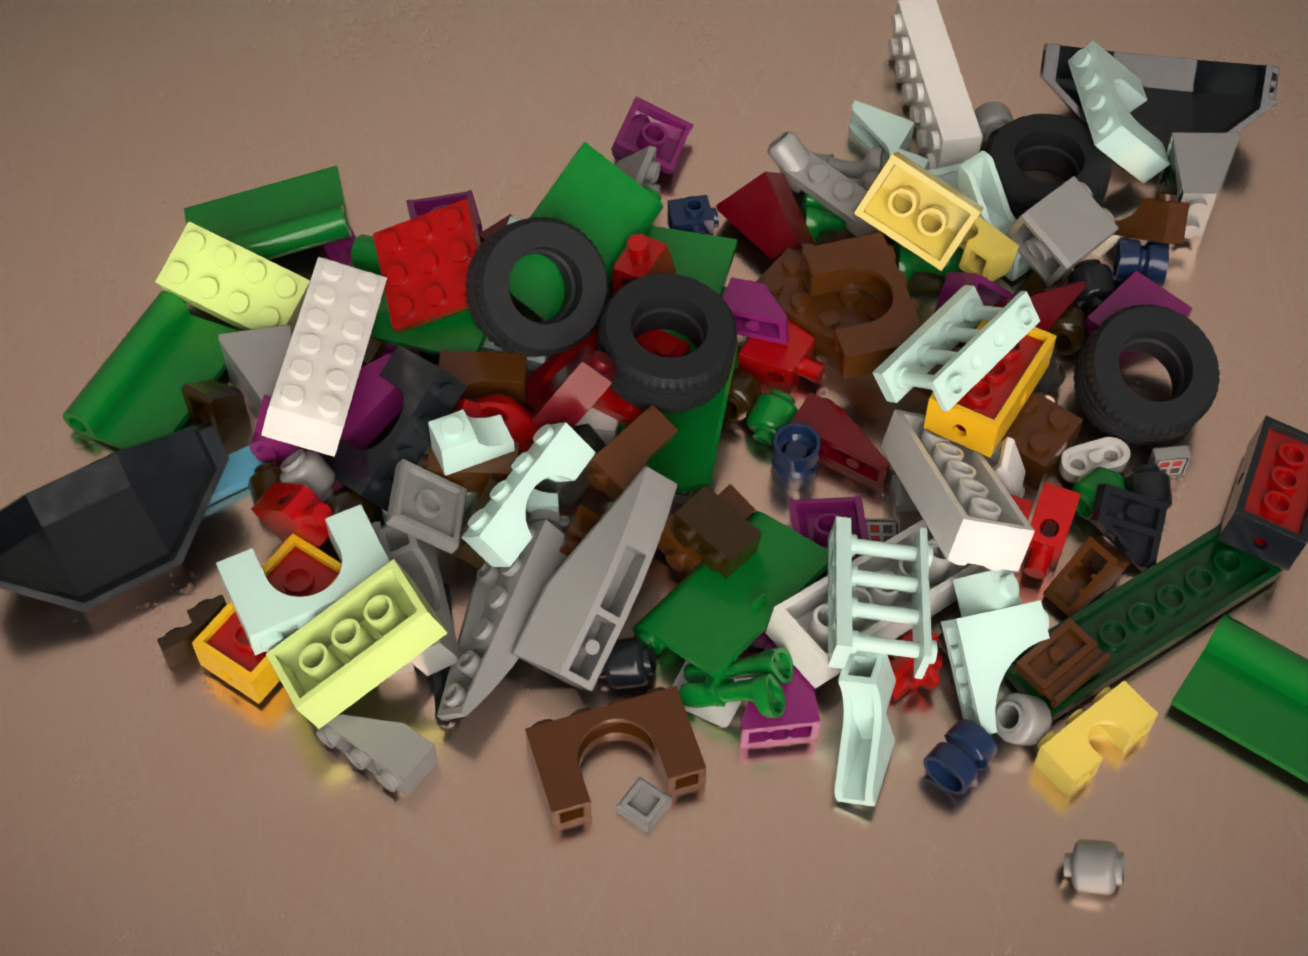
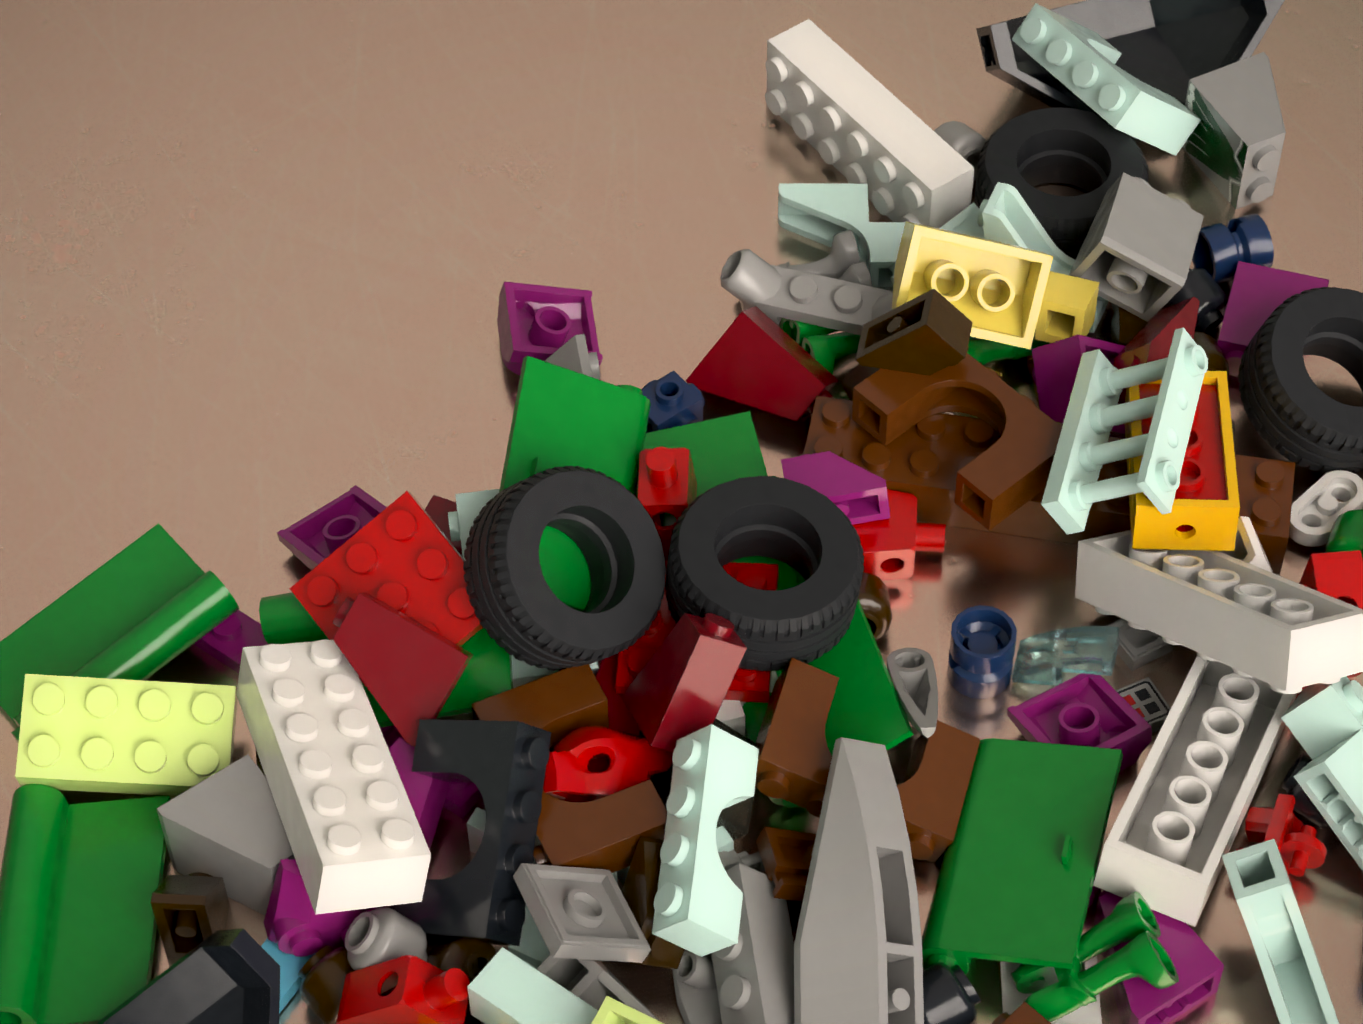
camera: 25 degrees left, 5 degrees down
light aqua arch [428,410,515,476] -> none
dark brown brick [671,485,761,579] -> none
green head [746,390,798,445] -> none
dark red slope [790,392,890,489] -> none
light aqua fence [828,516,937,679] -> none
reddish brown arch [1113,192,1190,244] -> none
none -> dark red slope [332,592,473,747]
none -> dark brown slope [855,289,973,376]
none -> light grey piece [887,648,938,739]
none -> clear light blue slope [1012,626,1119,686]

